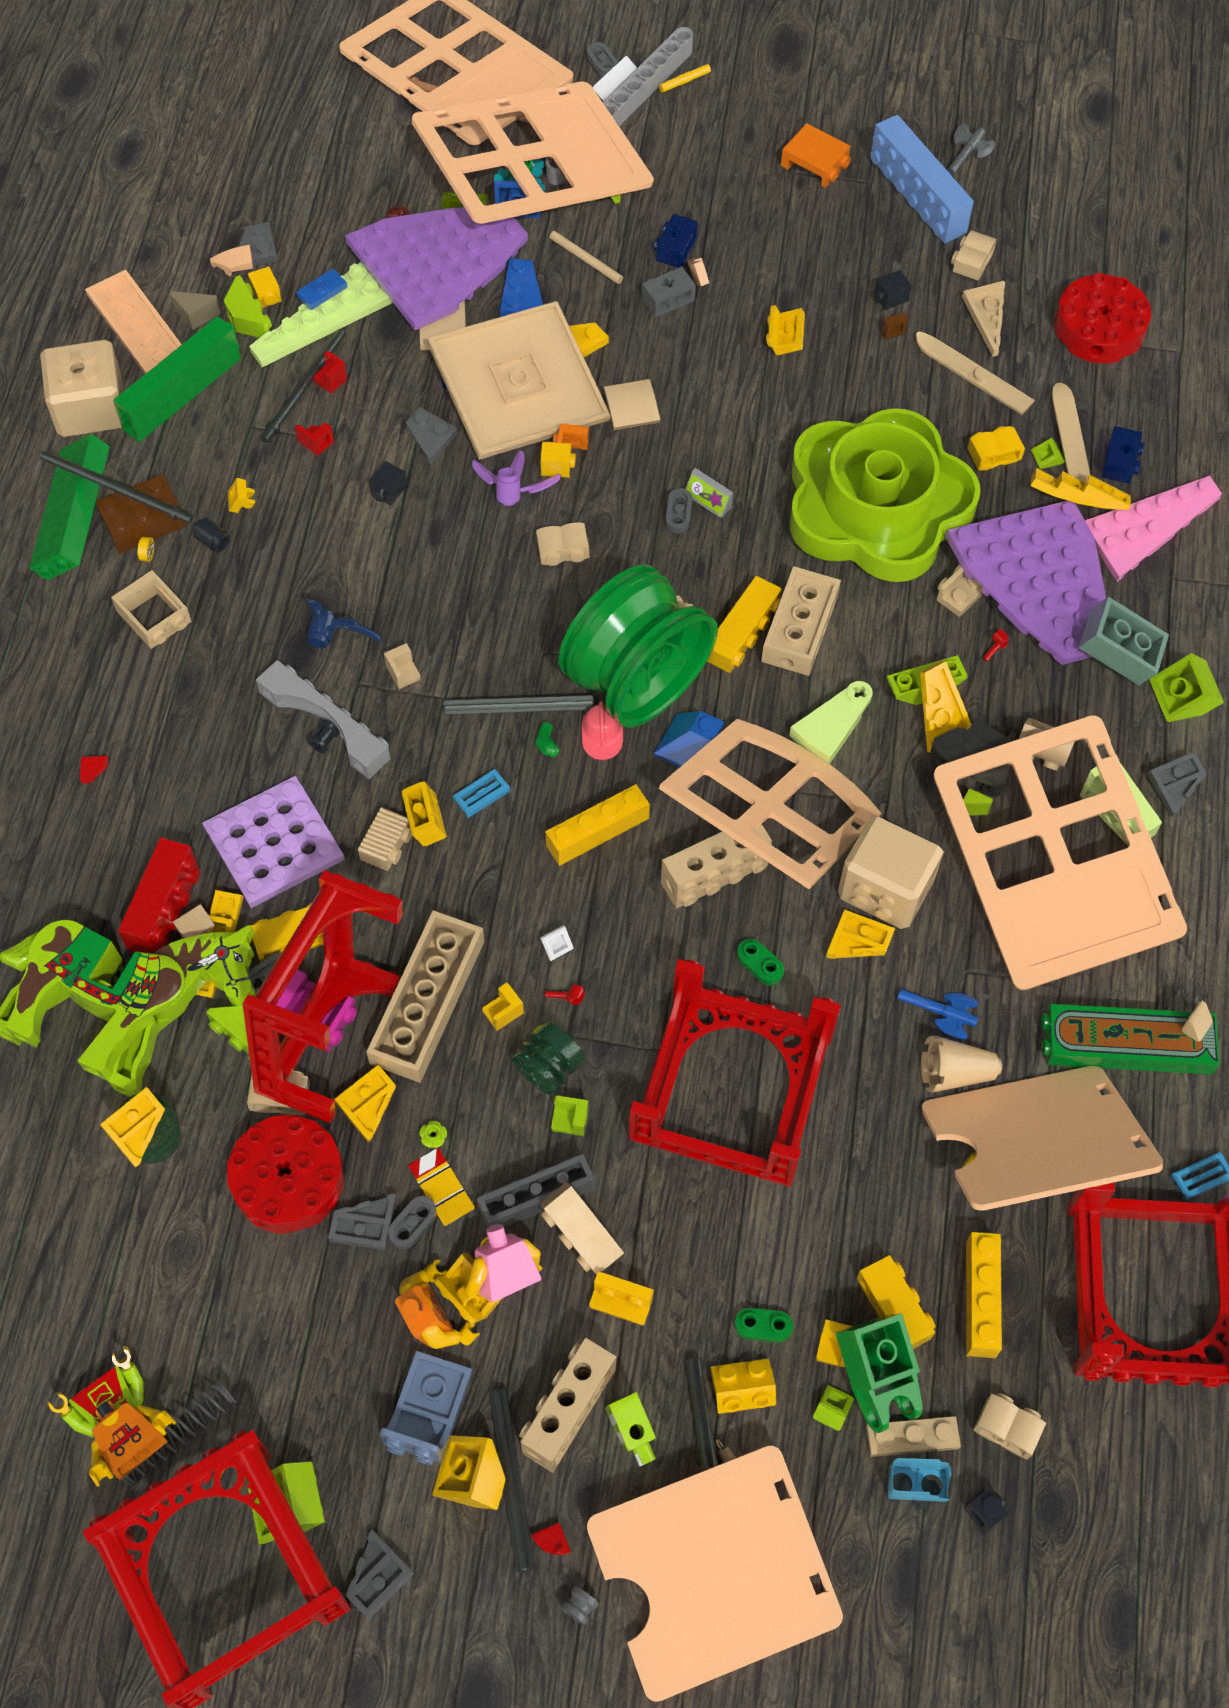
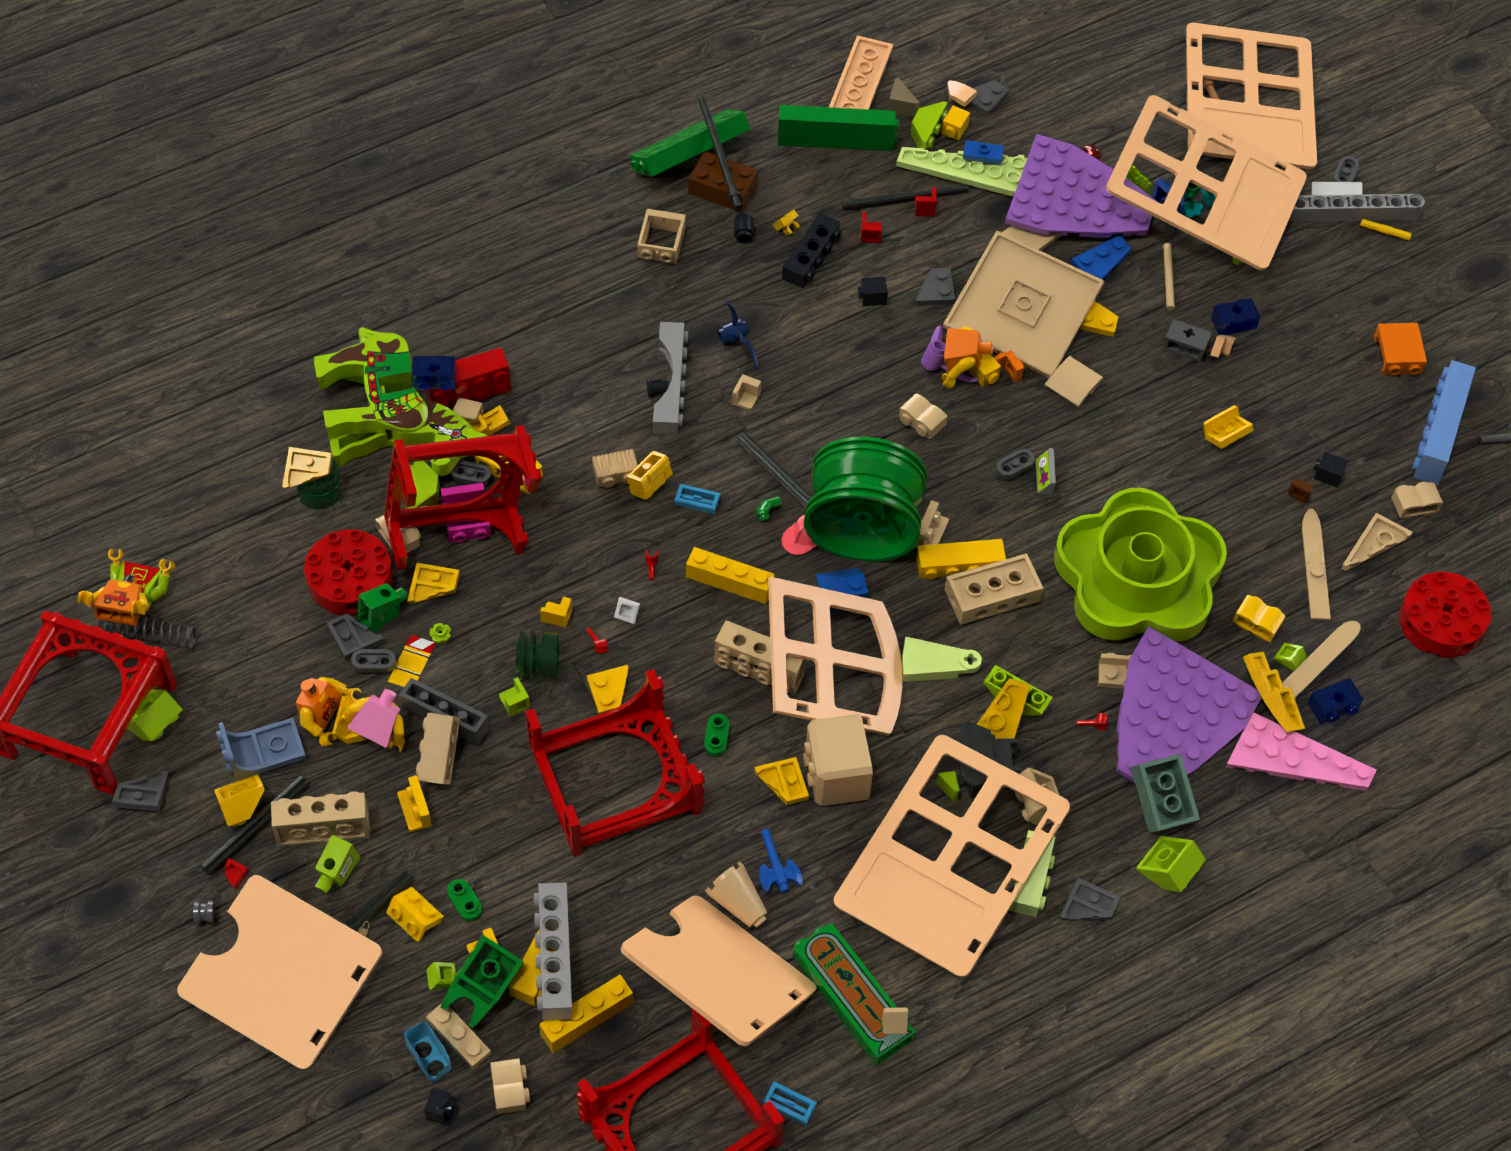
camera: 50 degrees right, 5 degrees down
tan plate [40,340,124,437] -> none
red tile [80,756,109,784] -> none
yellow tile [138,536,154,562] -> none
lavender piece [202,776,345,908] -> none
tan brick [366,911,484,1083] -> none
none -> green torso [357,583,408,632]
none -> clear blue brick [412,356,457,390]
none -> light grey brick [534,883,572,1020]
none -> yellow wing [587,665,629,715]
none -> red hand [645,550,658,581]
none -> black brick [782,213,841,288]
none -> orange torso [942,326,993,389]

